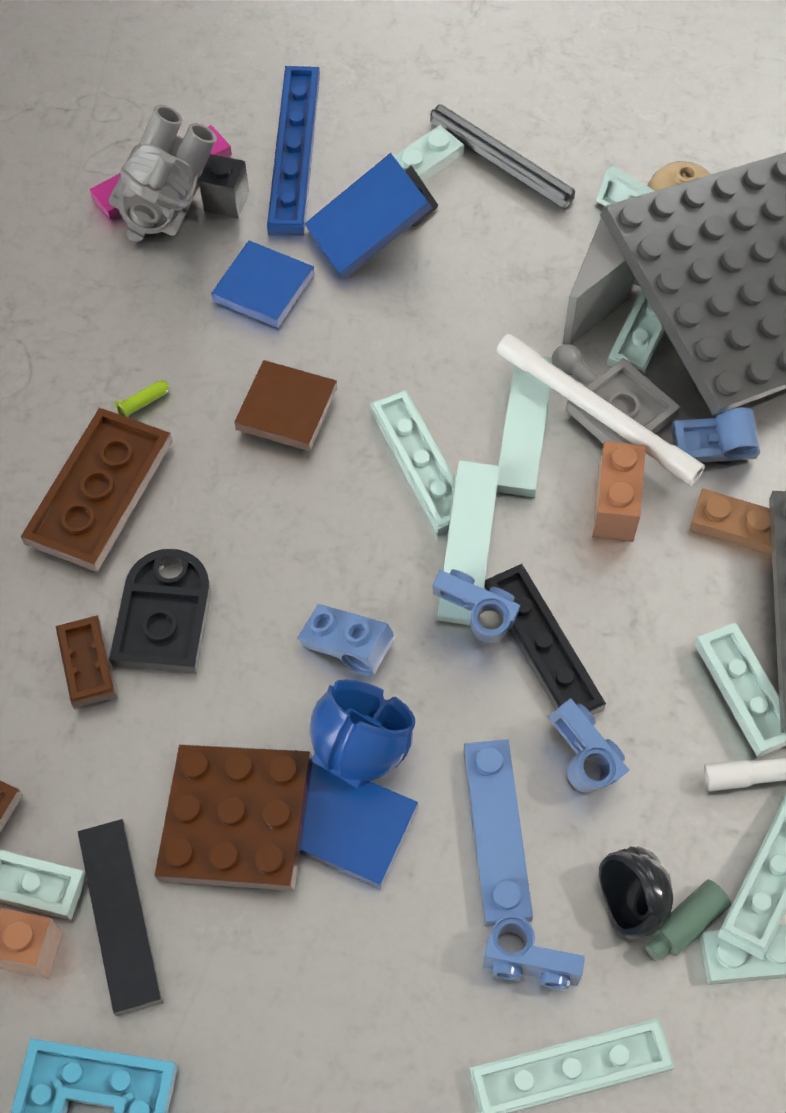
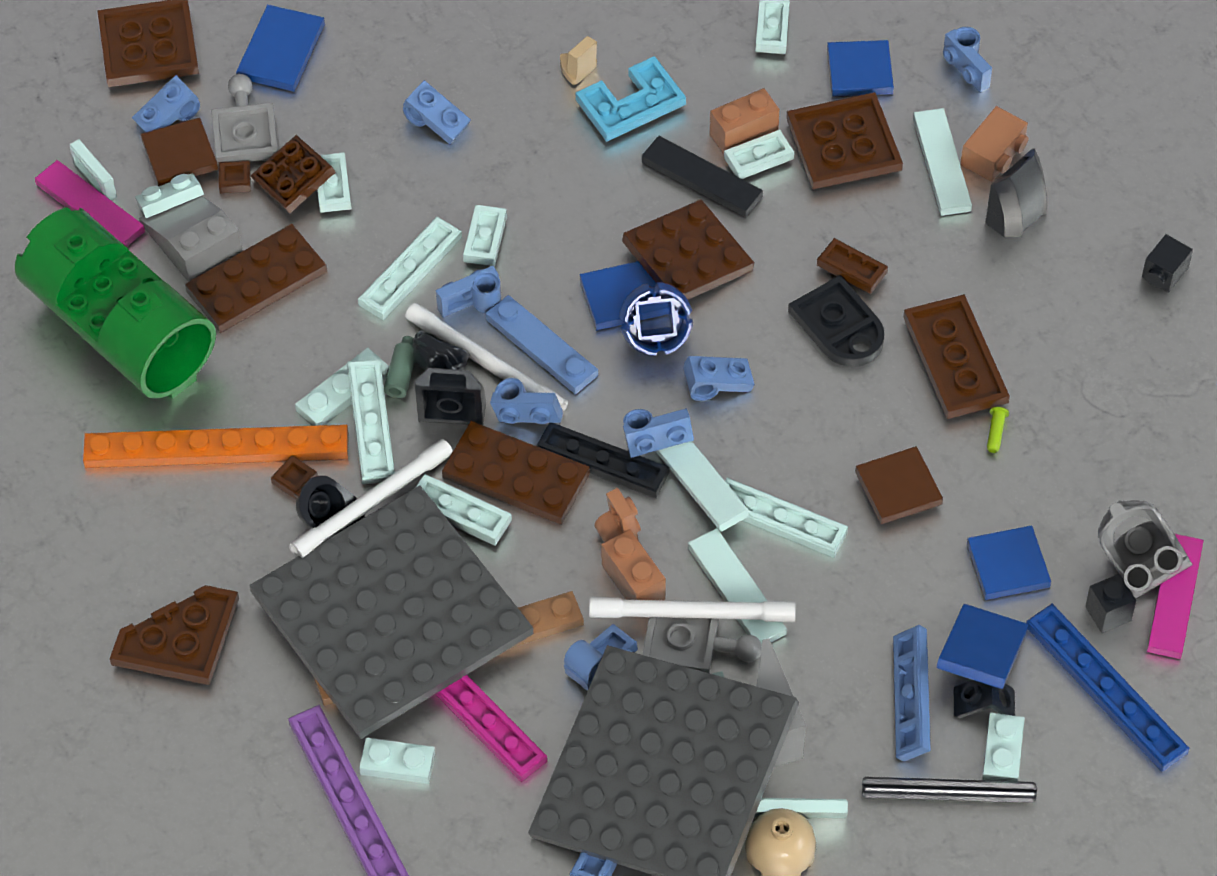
camera: 140 degrees right, 5 degrees down
none -> white piece [405,303,568,413]
none -> black slope [415,368,486,425]
none -> reddish brown plate [442,421,590,525]
none -> light aqua plate [463,205,507,266]
none -> nougat plate [594,488,641,543]
none -> medium blue plate [893,625,931,762]

